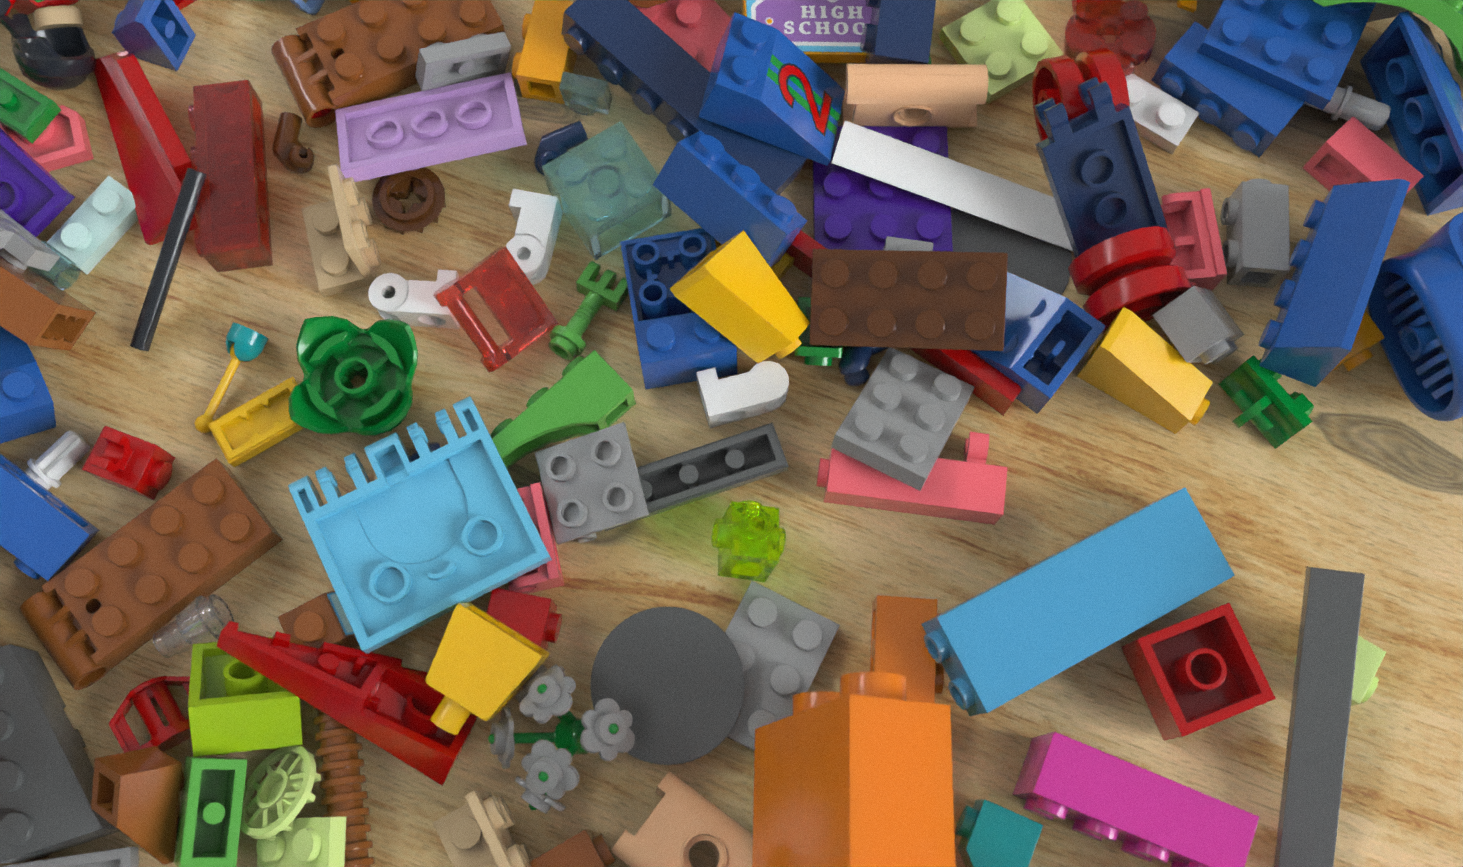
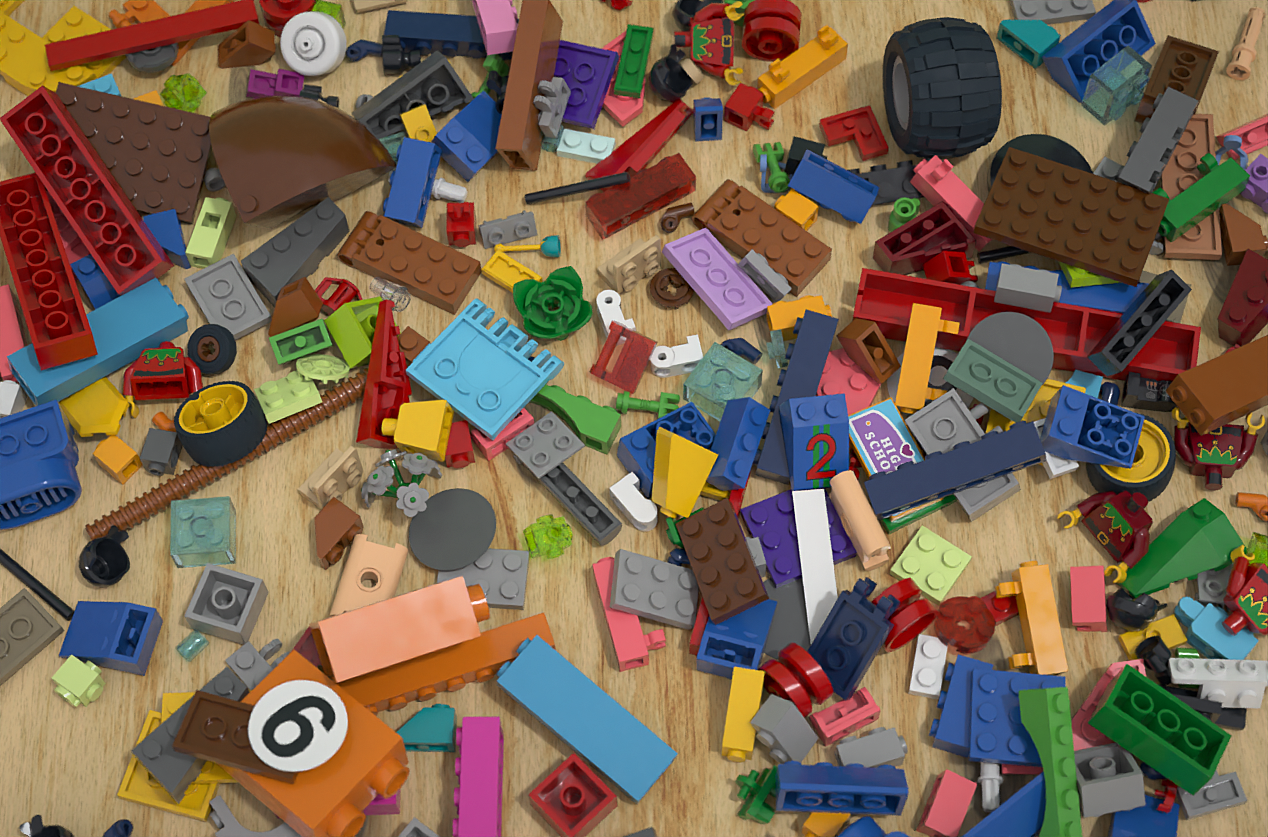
camera: 70 degrees right, 10 degrees down
none -> light grey hinge [478,210,538,249]

